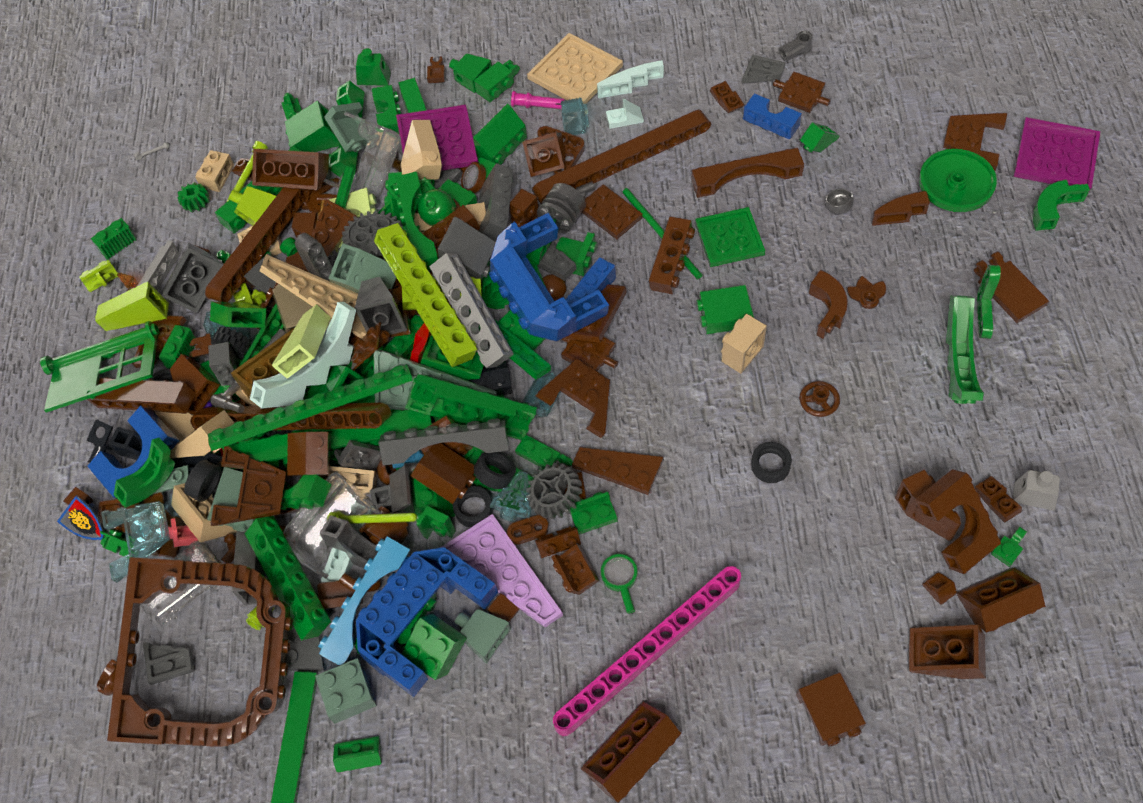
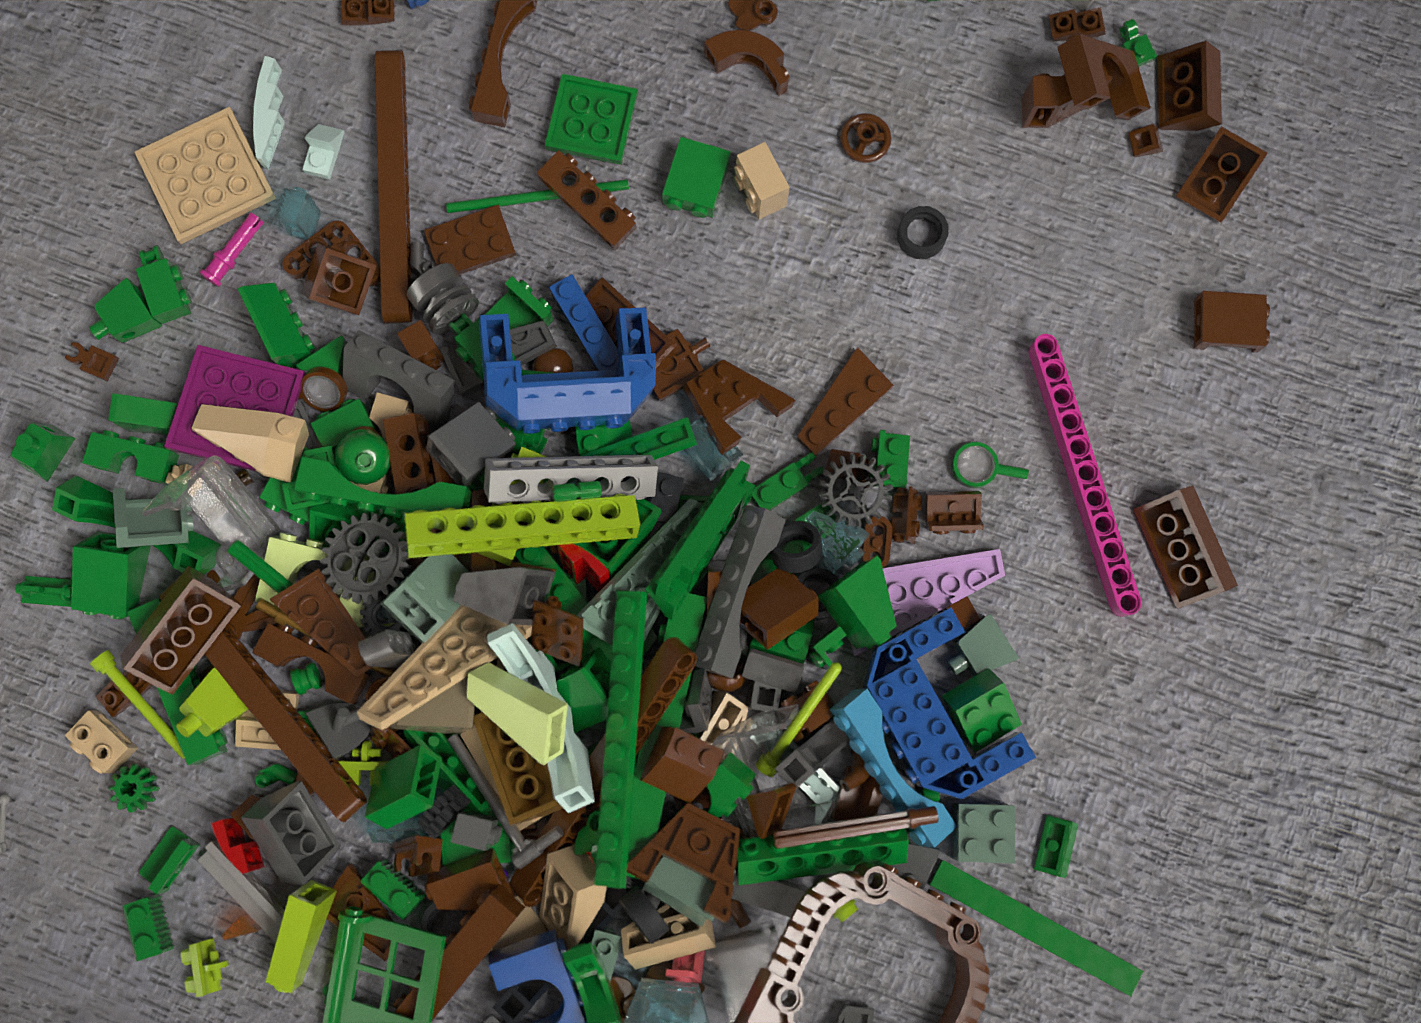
camera: 75 degrees left, 20 degrees up
none -> green panel [139,827,200,895]
none -> red slope [211,818,265,874]
none -> green piece [552,481,602,502]
none -> reddish brown slope [746,783,797,839]
none -> reddish brown axle [773,806,938,848]
none -> green slope [817,555,897,649]

